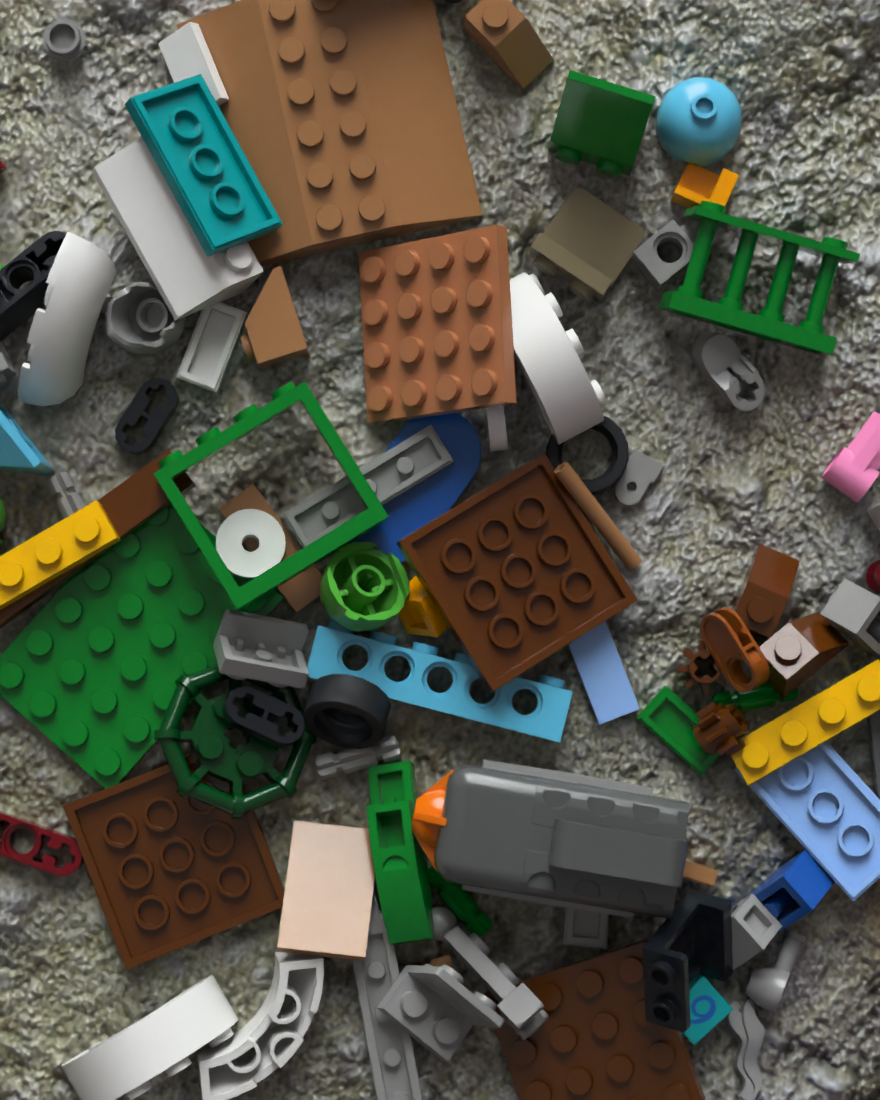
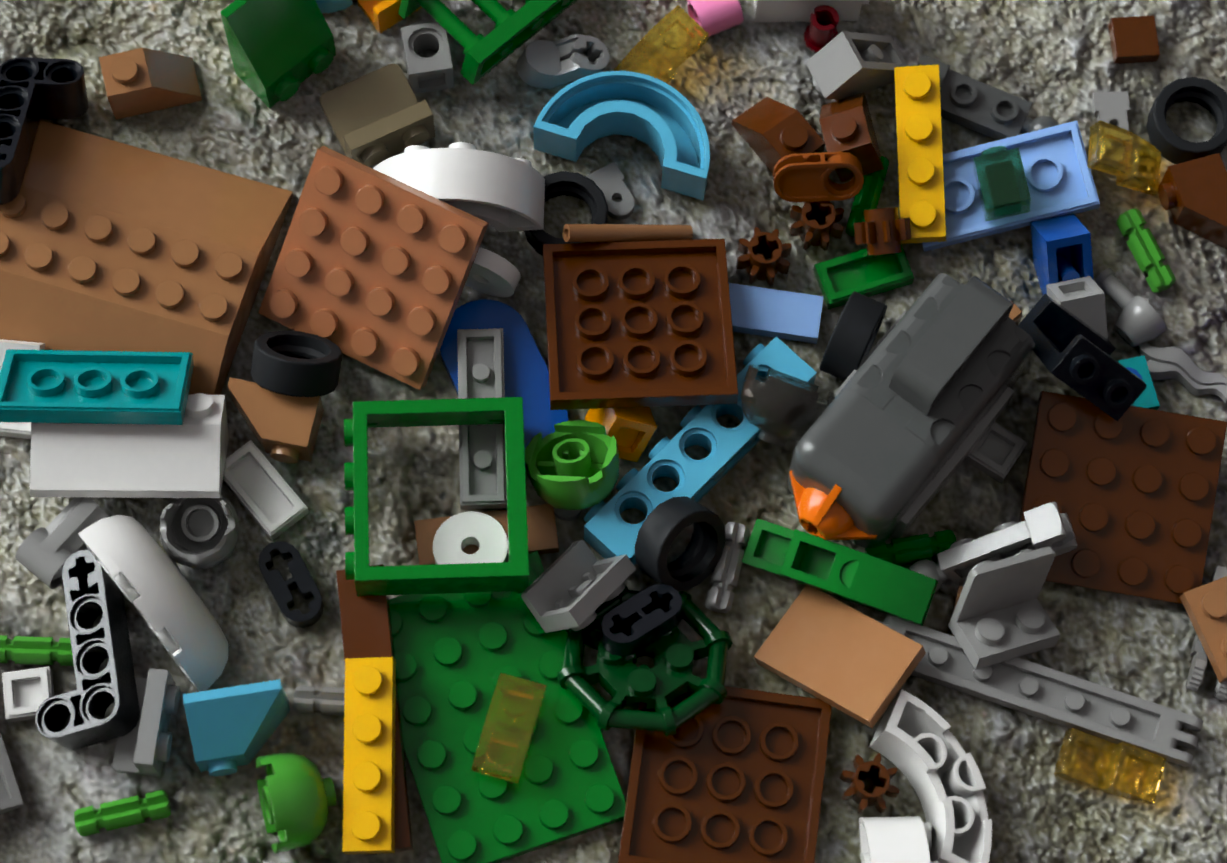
camera: 65 degrees left, 15 degrees down
none -> light grey piece [15,497,110,589]
none -> black tyre [250,331,342,397]
none -> clear yellow slope [471,673,547,784]
none -> medium azure brick [533,71,710,201]
none -> clear yellow slope [613,5,709,83]
none -> reddish brown gear [736,227,792,286]
none -> clear smoke cylinder [740,364,837,447]
none -> black tyre [820,291,887,381]
none -> reddish brown gear [840,753,900,815]
none -> clear green brick [974,146,1031,222]
none -> bright green axle [1117,208,1176,293]

